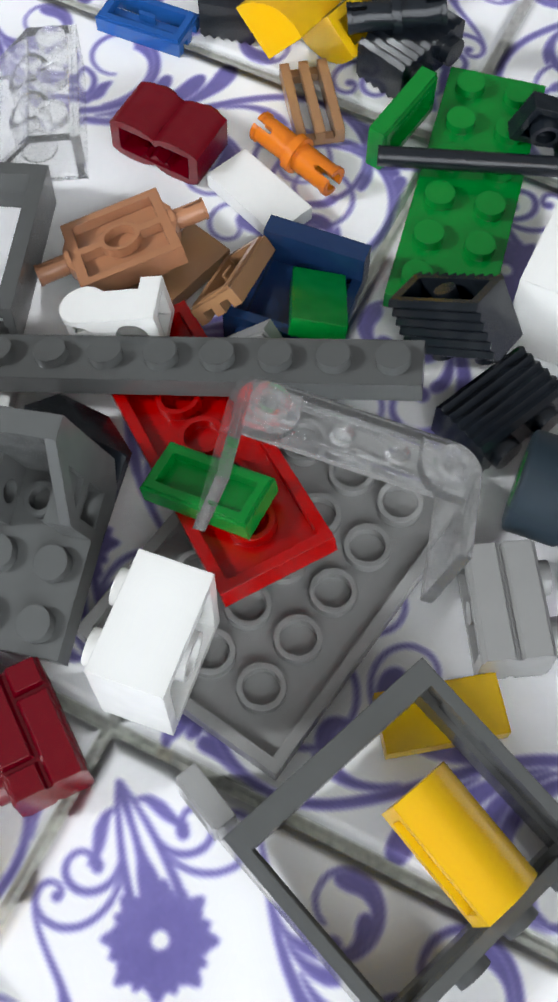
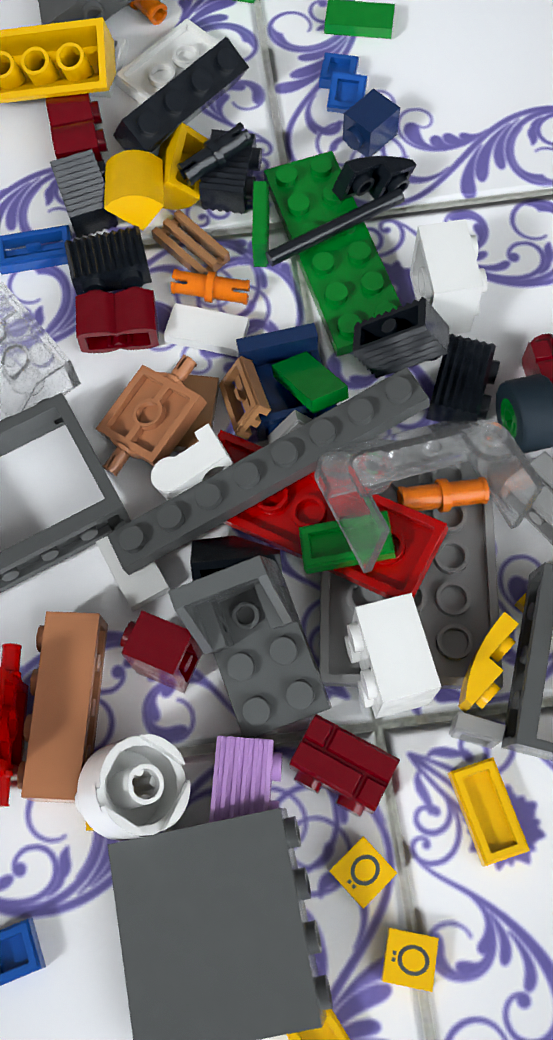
camera: 30 degrees left, 5 degrees up
none -> black brick [64,226,152,296]
none -> orange pin [397,477,489,513]
none -> yellow tile [447,757,530,867]
none -> yellow slope [458,611,519,713]

